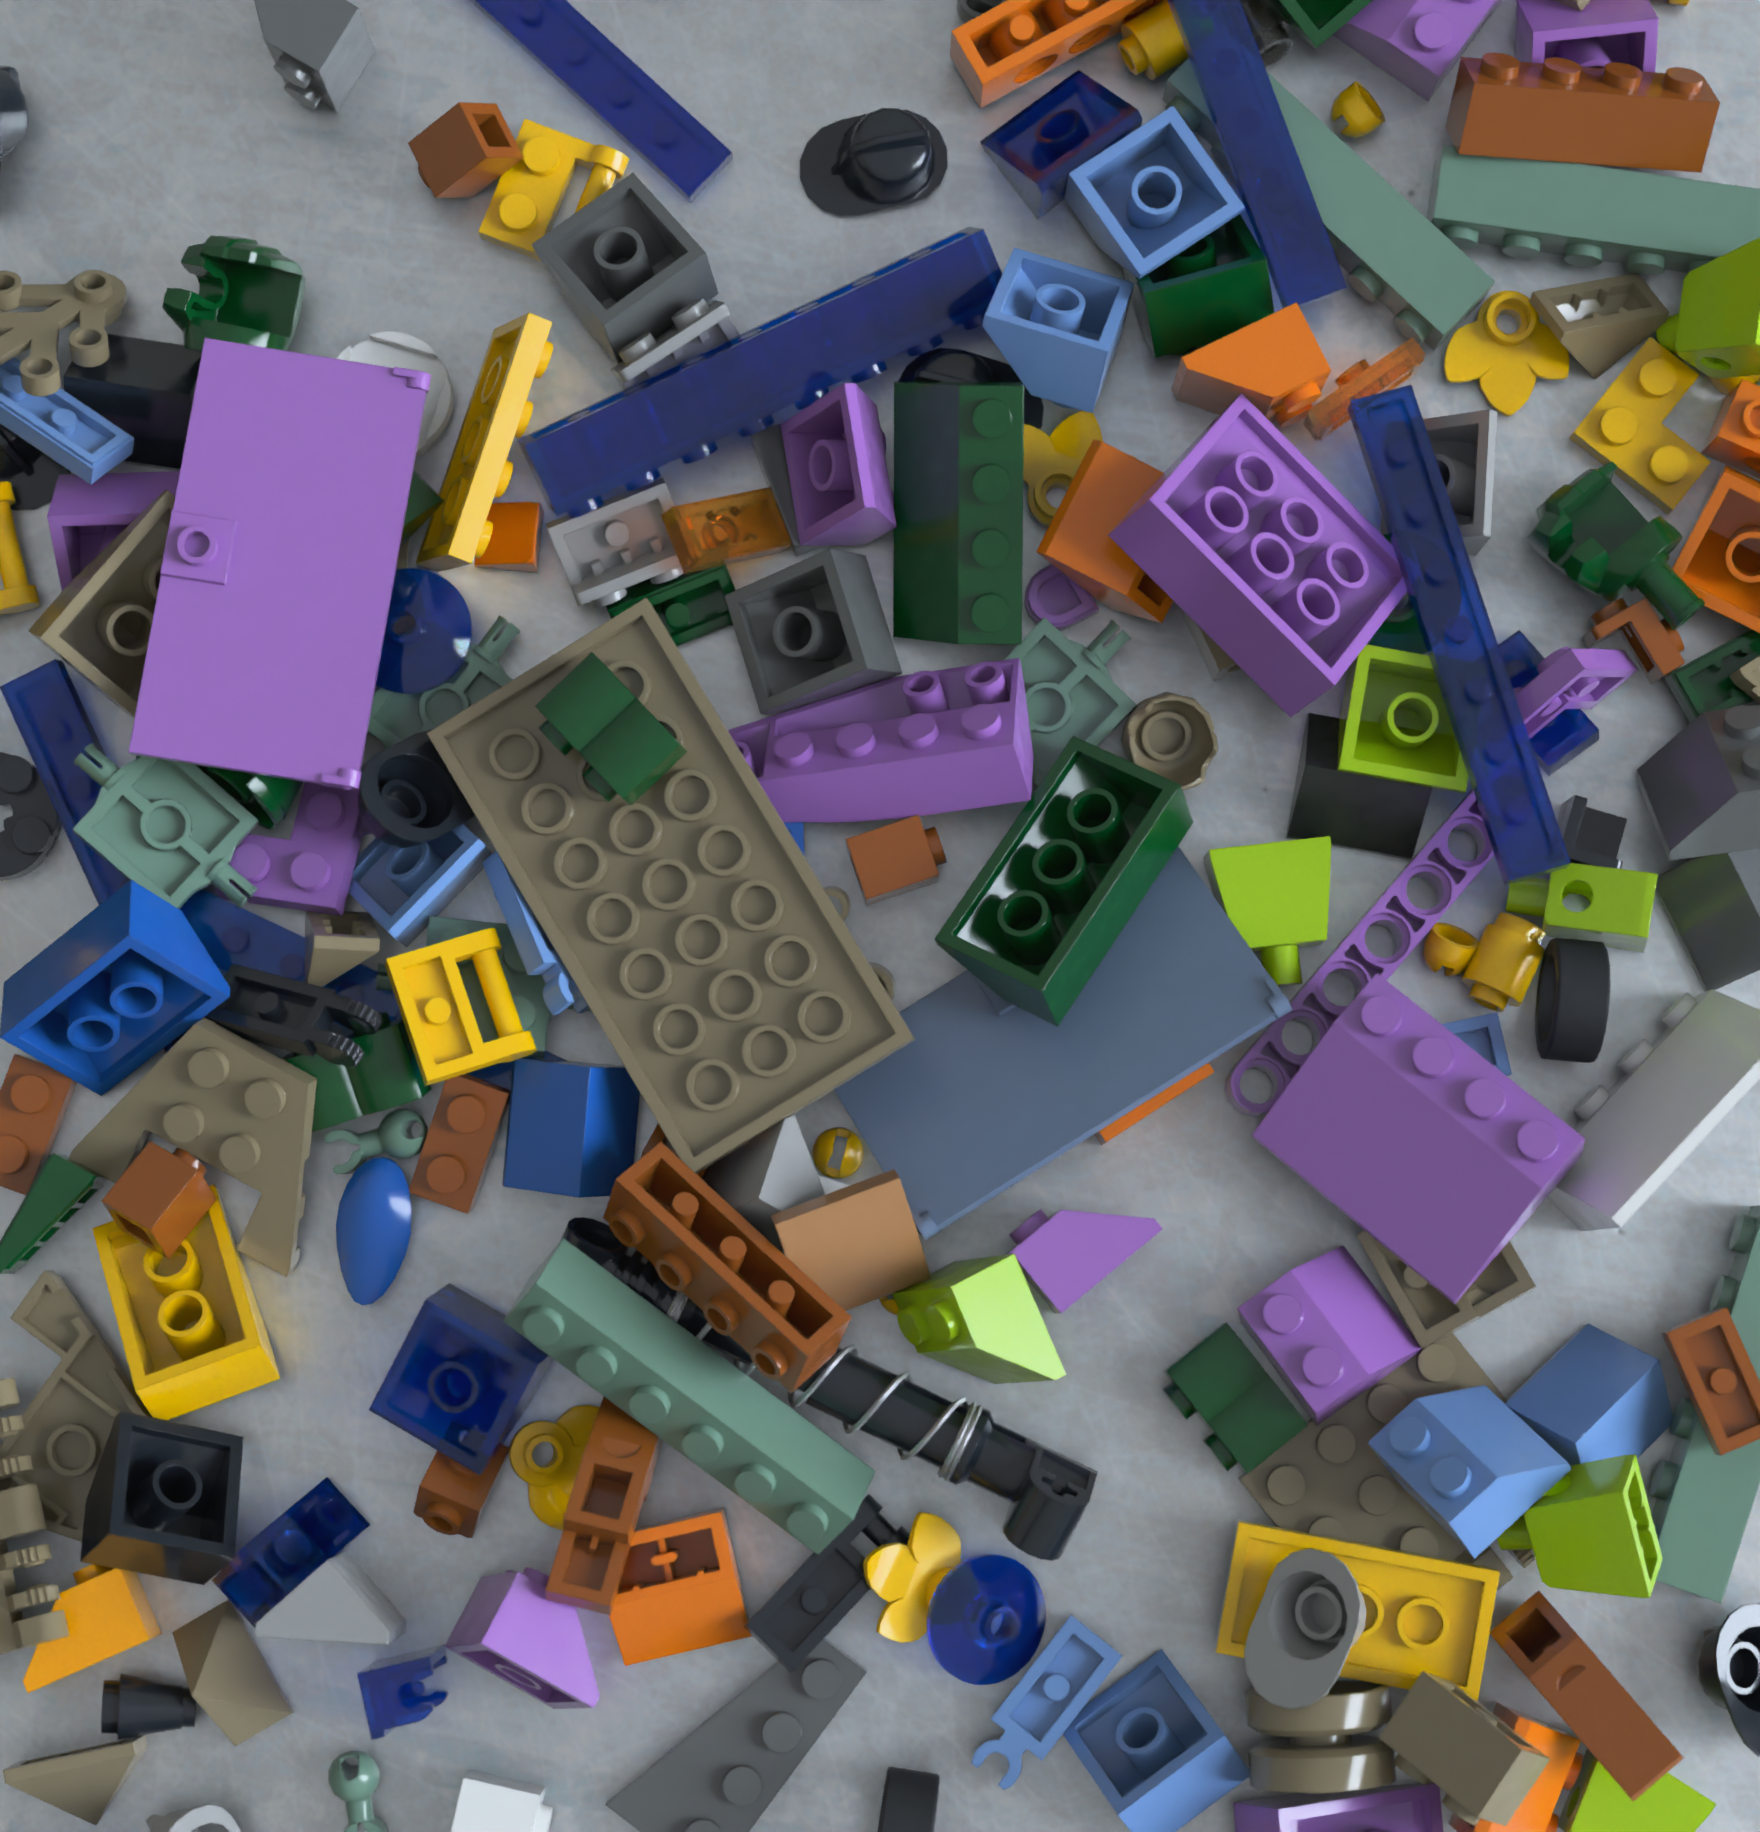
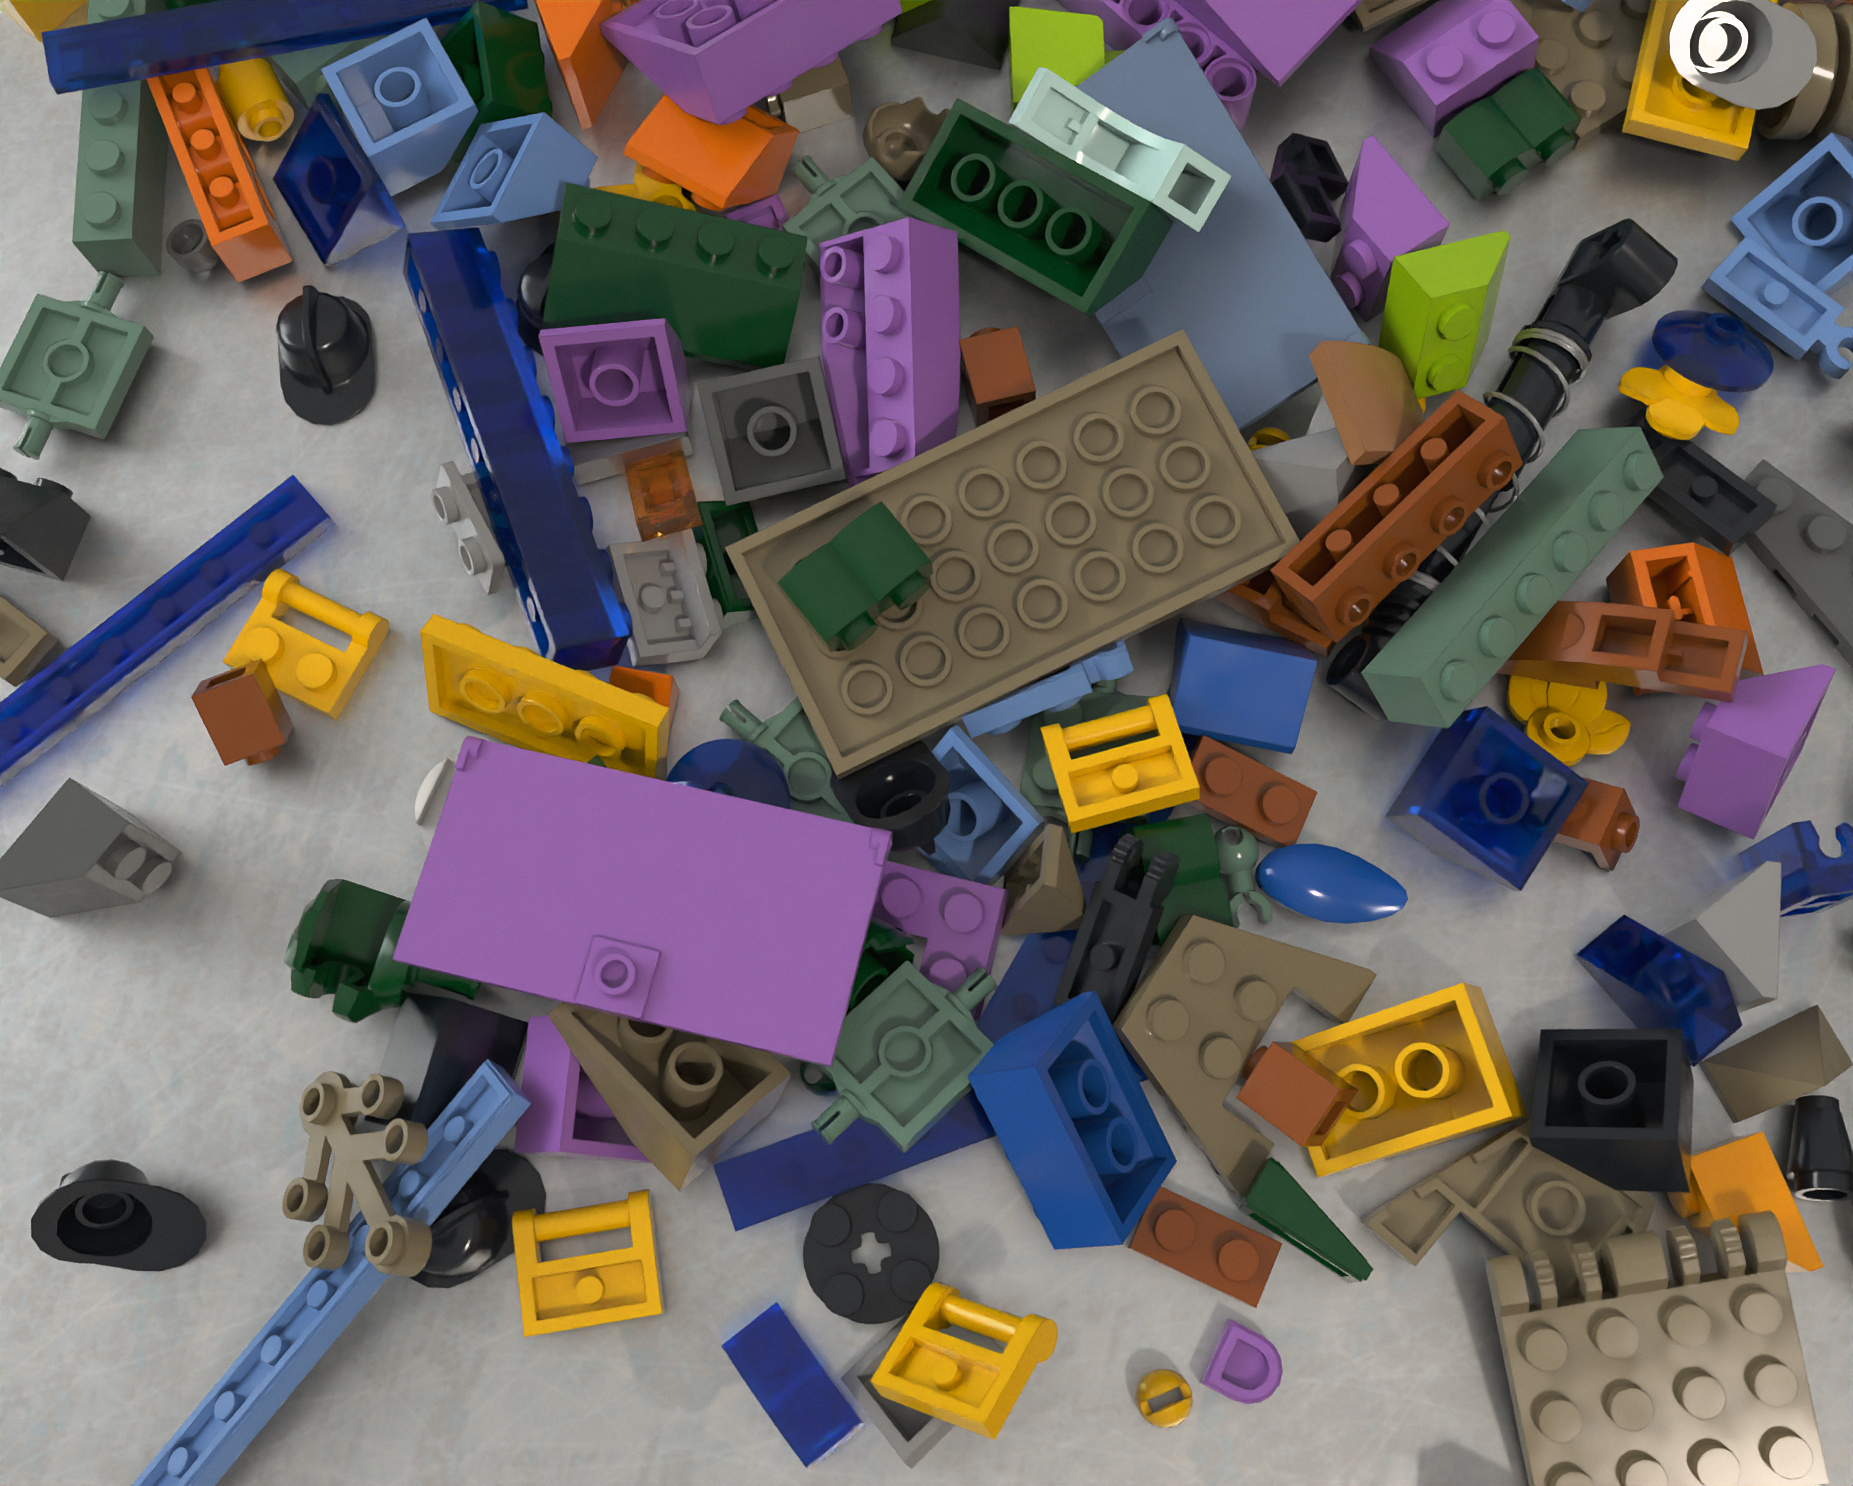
camera: 80 degrees left, 10 degrees down
dark grey slope [532,173,719,364] -> none
none -> light aqua arch [1008,67,1232,232]
none -> black tile [1270,133,1349,243]

